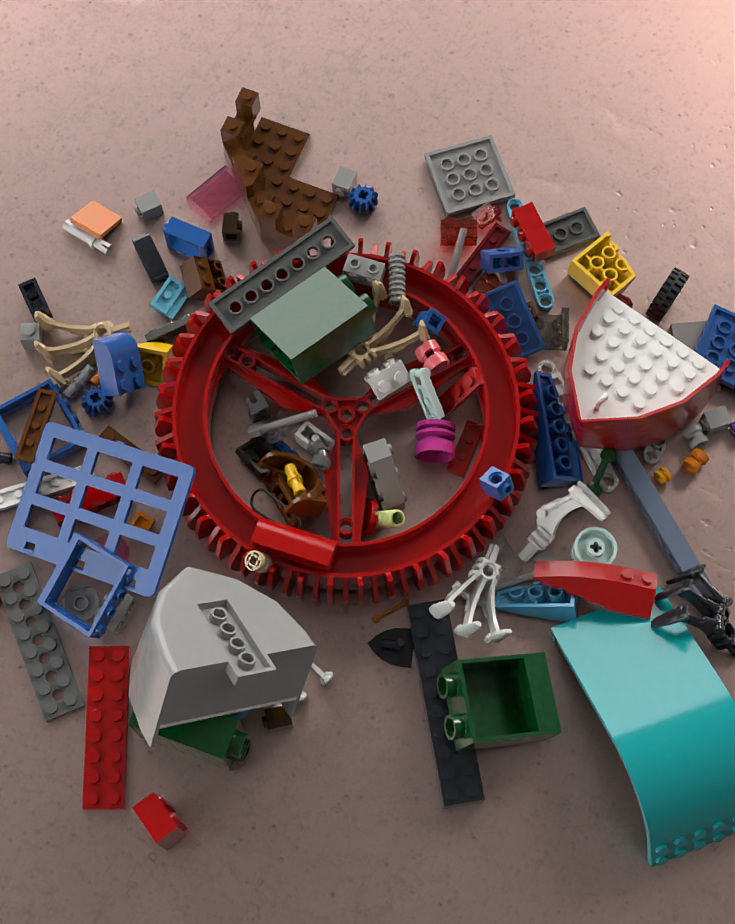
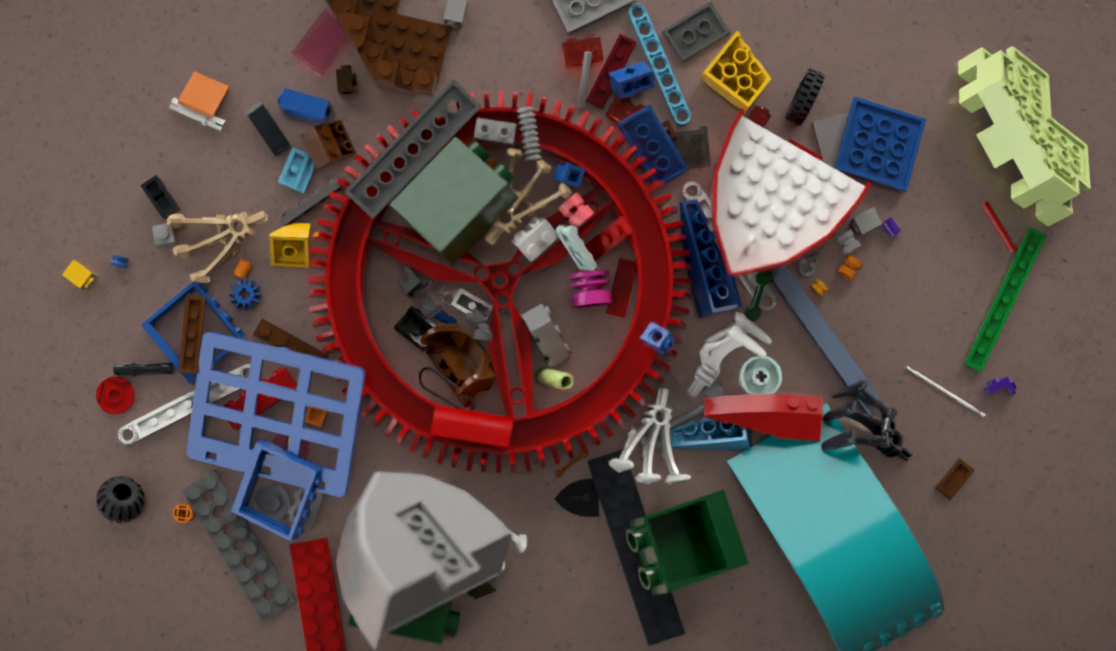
camera: 15 degrees left, 15 degrees up
light grey pin [63,364,96,400] -> none
blue brick [92,332,146,396] -> none
light grey brick [134,191,164,222] -> none
tan wheel [245,550,272,573] -> none
light grey piece [247,409,318,439] -> none
yellow pin [284,464,307,498] -> none
blue gear [348,184,378,215] -> none
red tile [361,497,378,537] -> none
clear red bracket [471,201,503,230] -> none
red brick [510,202,556,263] -> none

